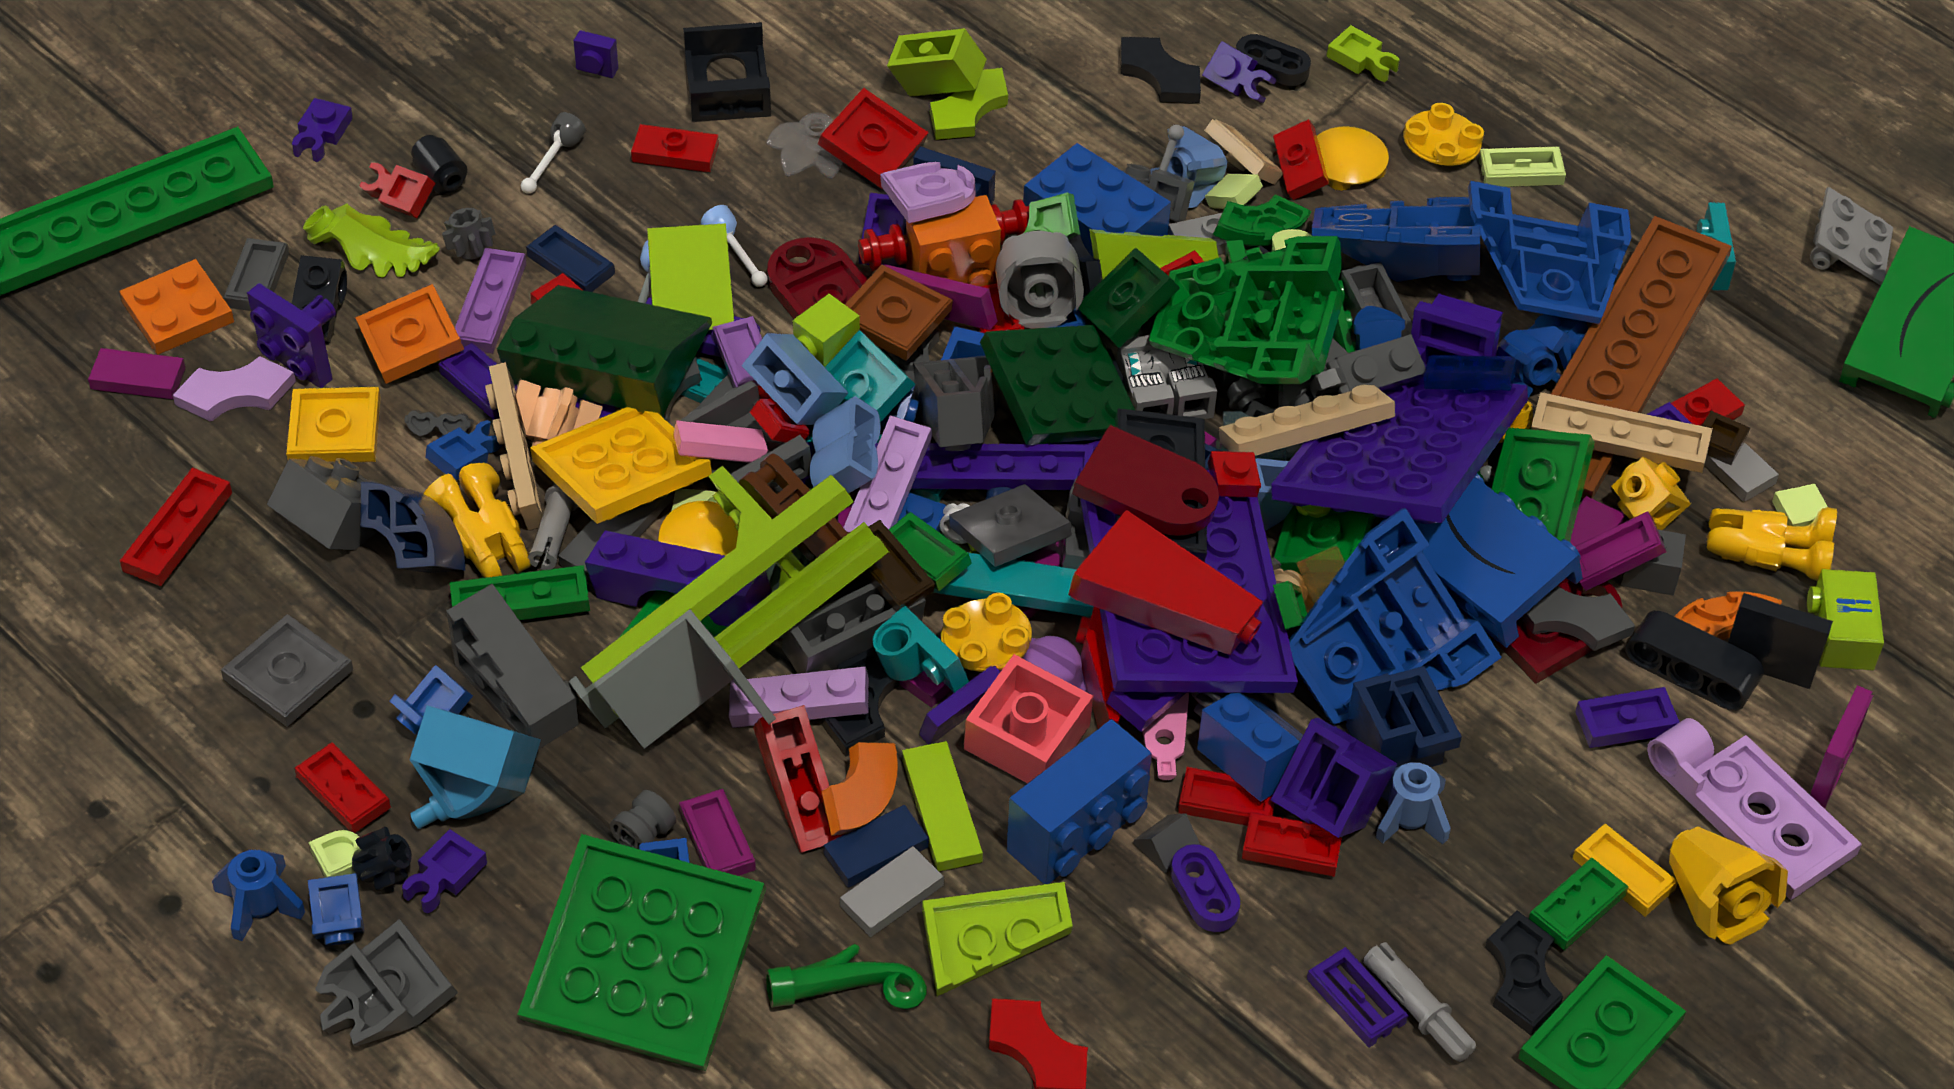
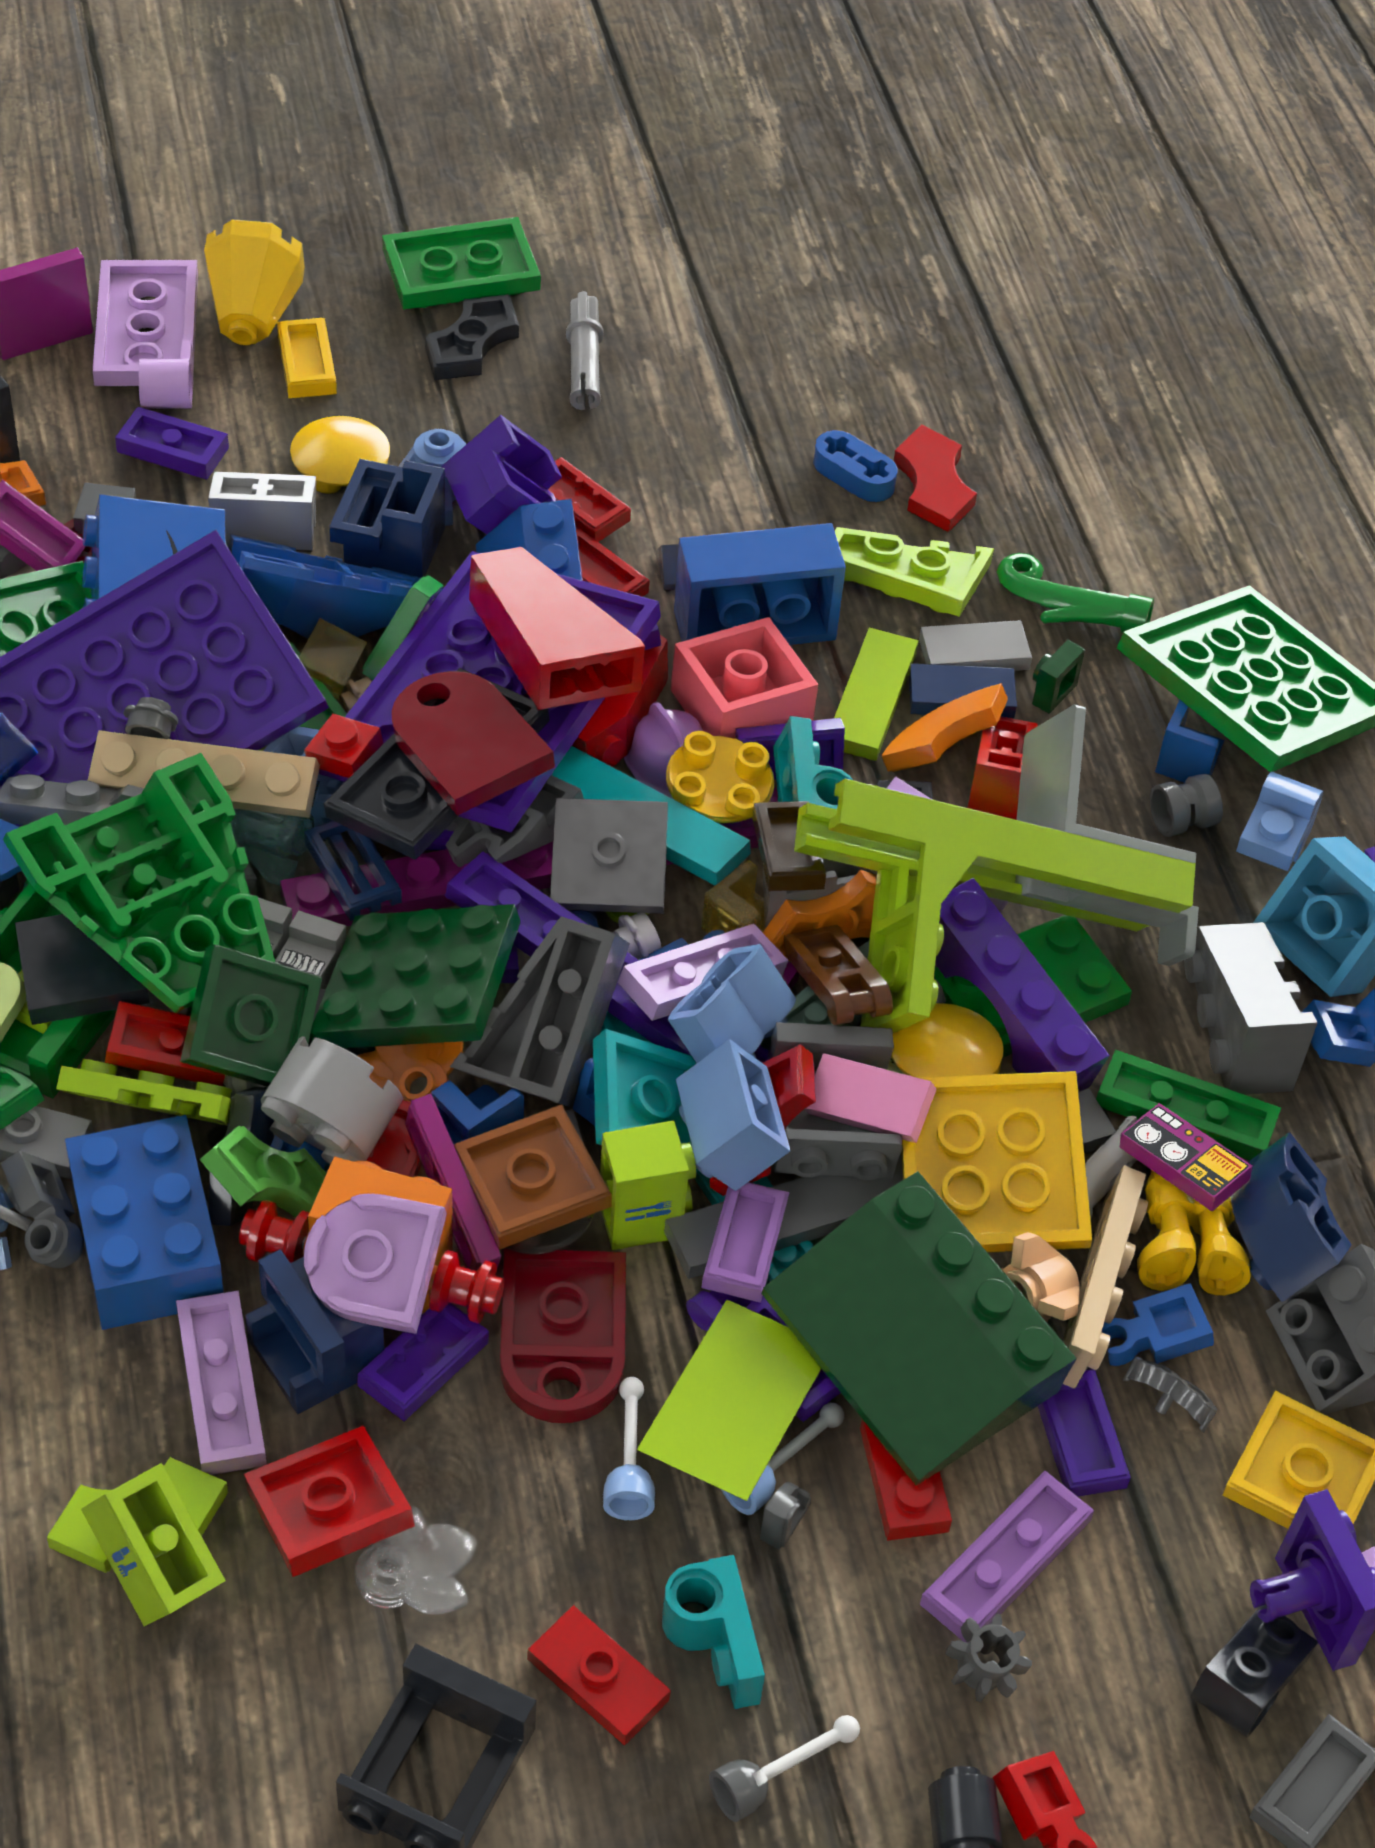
camera: 150 degrees left, 0 degrees up
lime plant [303,204,440,277] -> none
orange plate [355,284,464,384] -> none
dark blue tile [526,225,615,292] -> none
magenta tile [679,789,756,876] -> none
green tile [889,512,972,591] -> none
dark purple plate [1171,844,1240,932] -> none
dark purple tile [1307,947,1408,1048] -> none
green plate [1529,858,1629,951] -> none
black beam [1626,610,1764,711] -> none
none -> dark grey plate [123,697,178,739]
none -> lavender plate [176,1291,267,1475]
none -> light grey hinge [208,472,316,550]
none -> yellow dish [290,416,390,494]
none -> teal plate [662,1555,765,1709]
none -> dark grey tile [760,1482,811,1550]
none -> blue beam [813,430,898,502]
none -> dark green plate [1032,640,1085,714]
none -> tile [1119,1103,1253,1211]
none -> medium blue brick [1236,771,1323,871]

